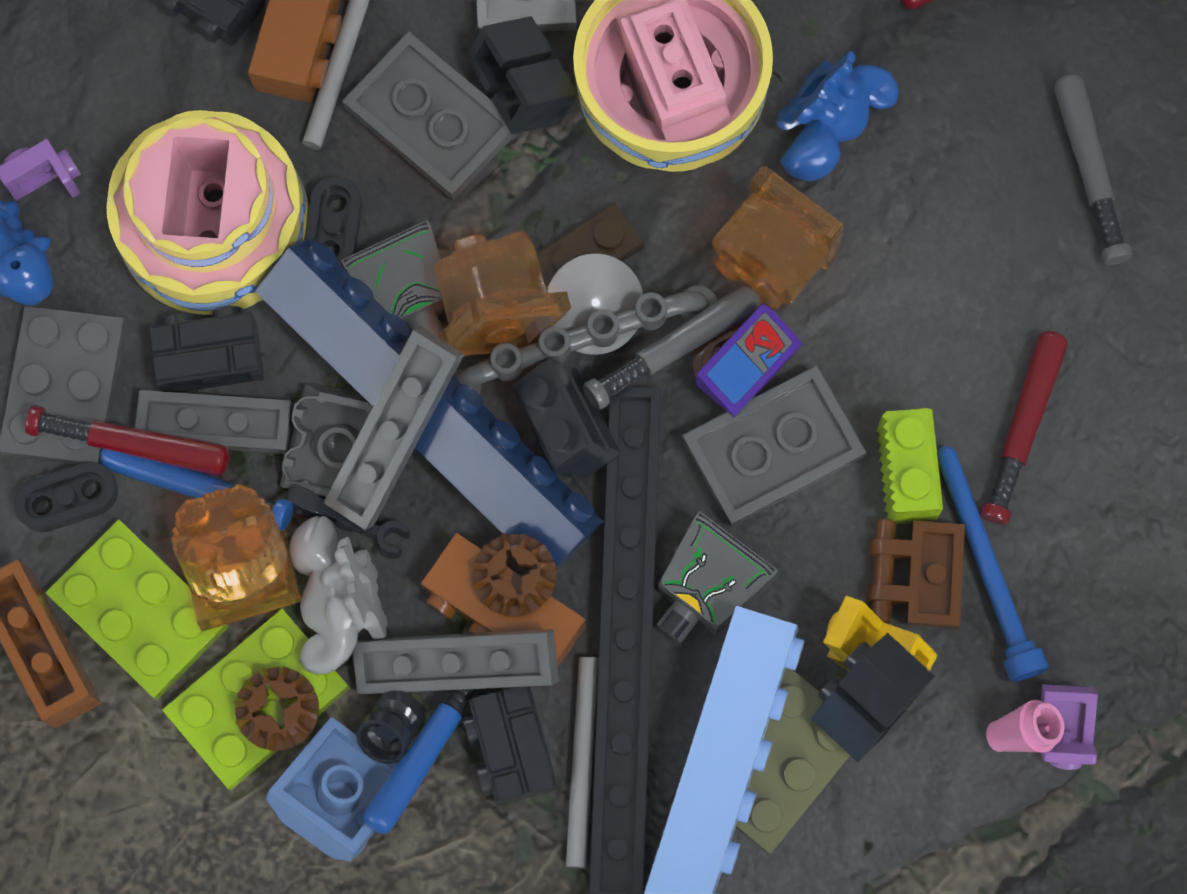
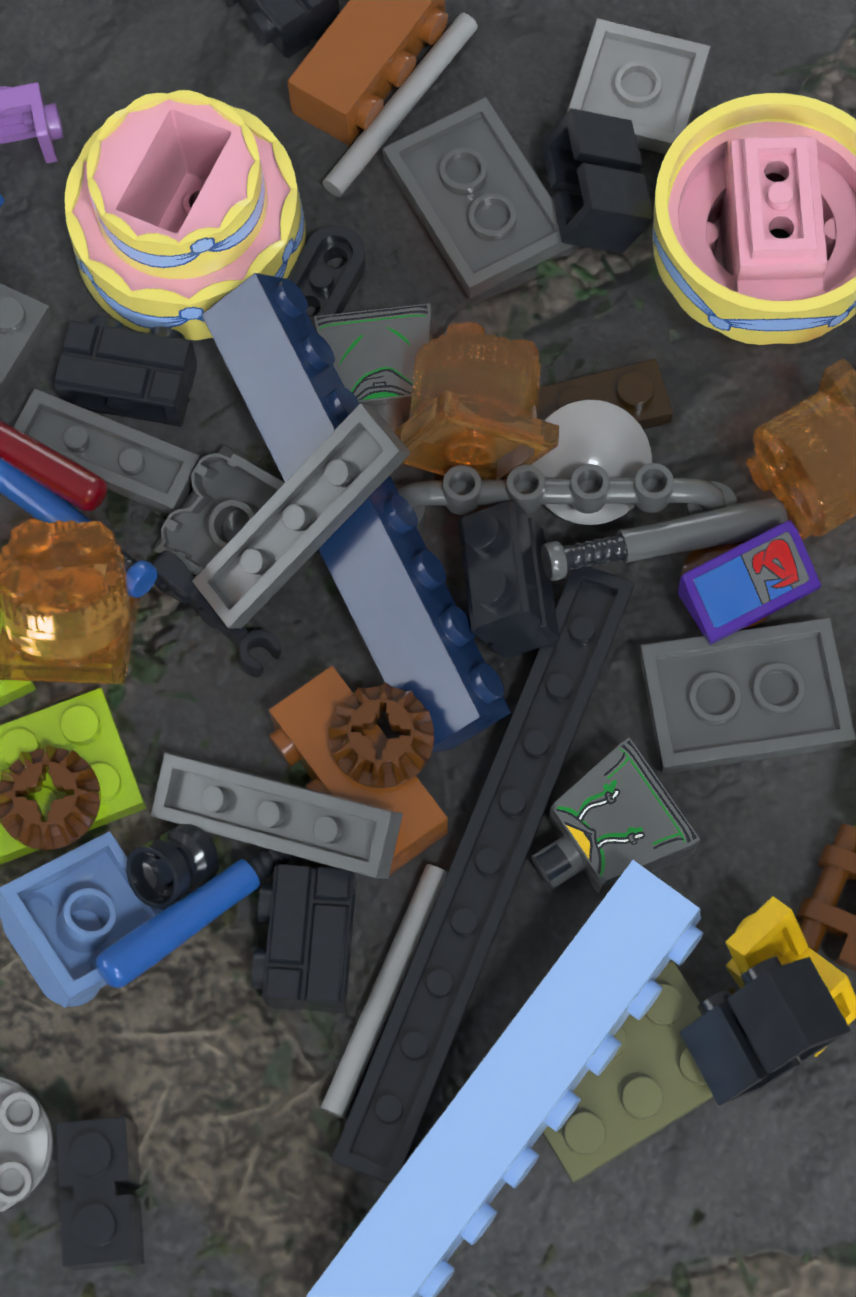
camera: 20 degrees right, 5 degrees down
light grey animal [289,516,388,675] -> none

